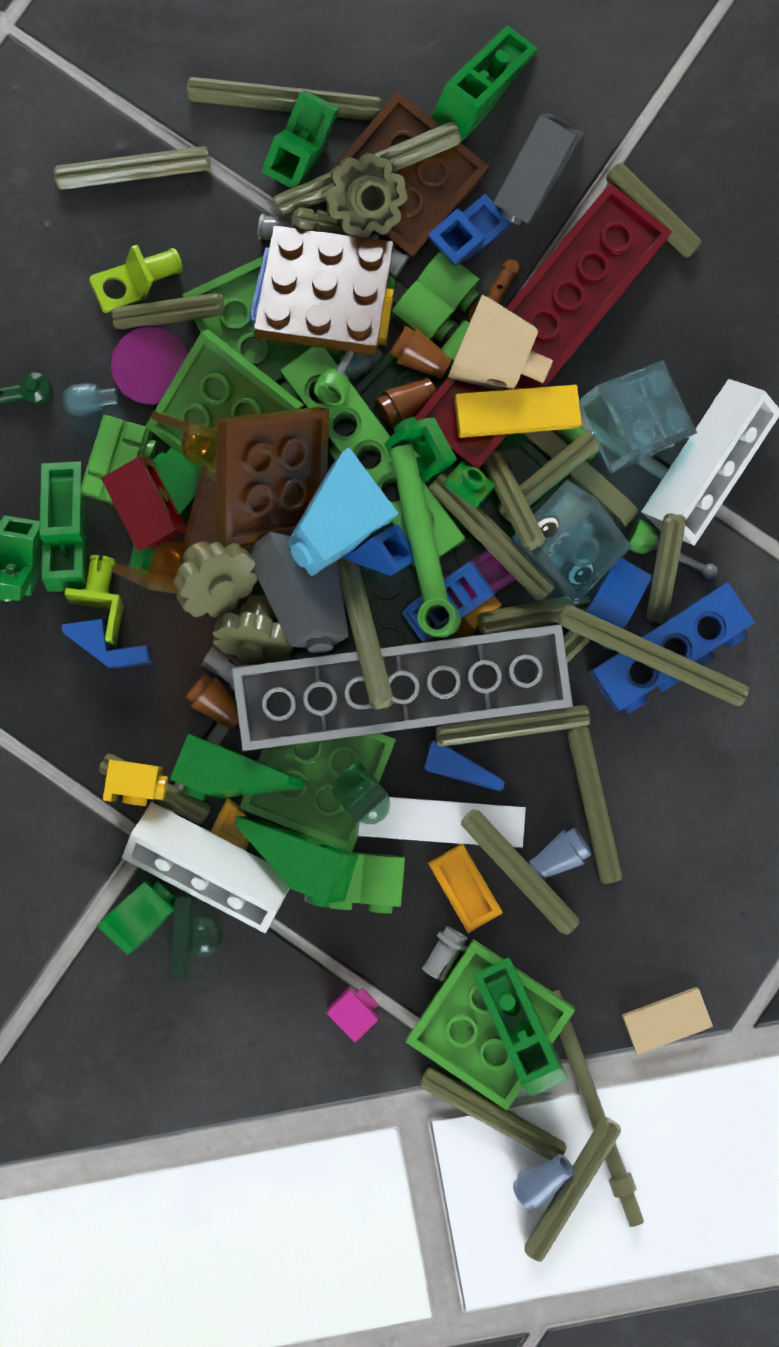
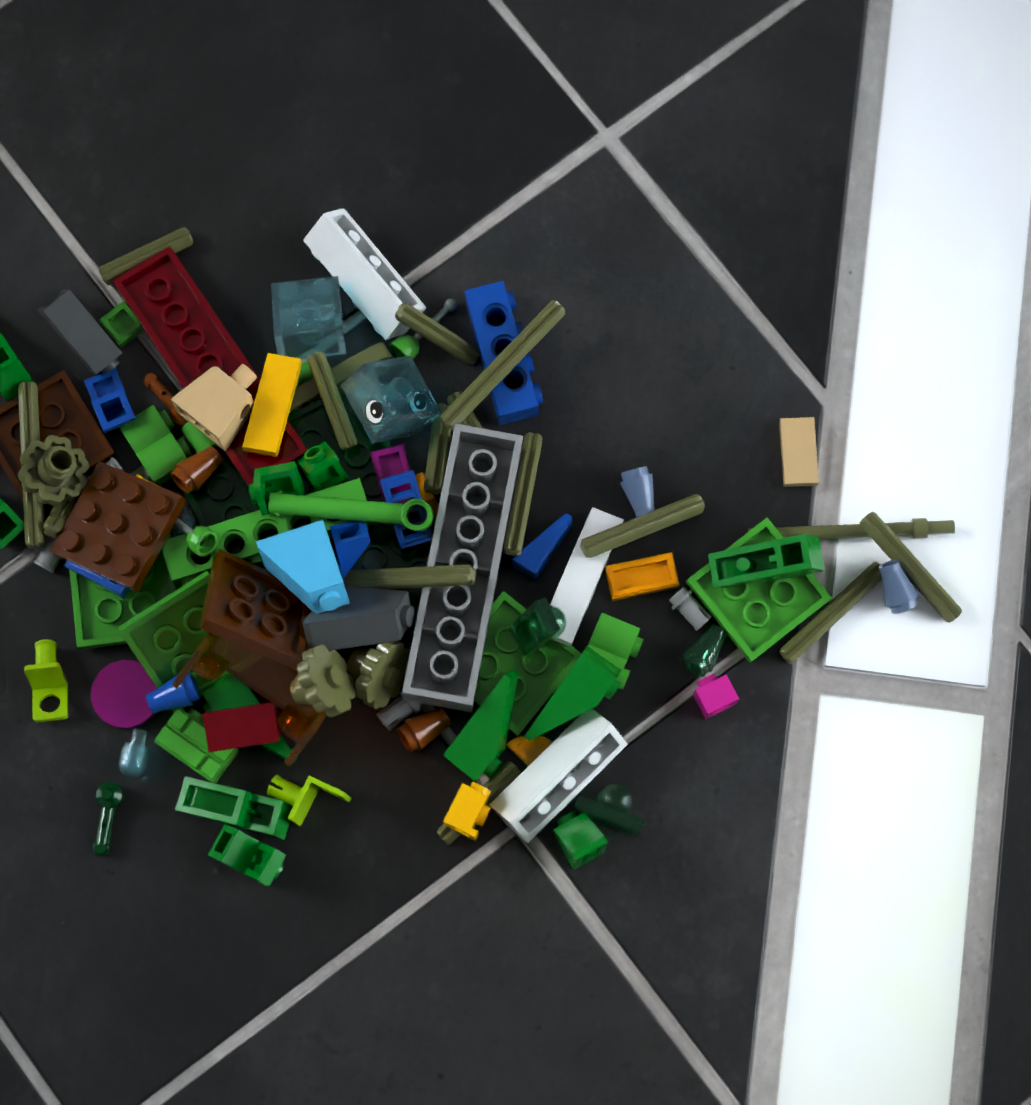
camera: 75 degrees left, 10 degrees down
blue slope [62,619,154,669] -> none
olive axle [112,293,225,330] -> none
dark orange cone [375,378,436,428] -> none
olive axle [429,473,555,601] -> none
olive axle [483,451,545,551] -> none
olive axle [567,726,622,884] -> none
blue slope [586,555,652,650] -> none
none -> bright green tile [98,300,144,349]
none -> blue cone [146,673,201,714]
none -> clear green cone [682,624,728,677]

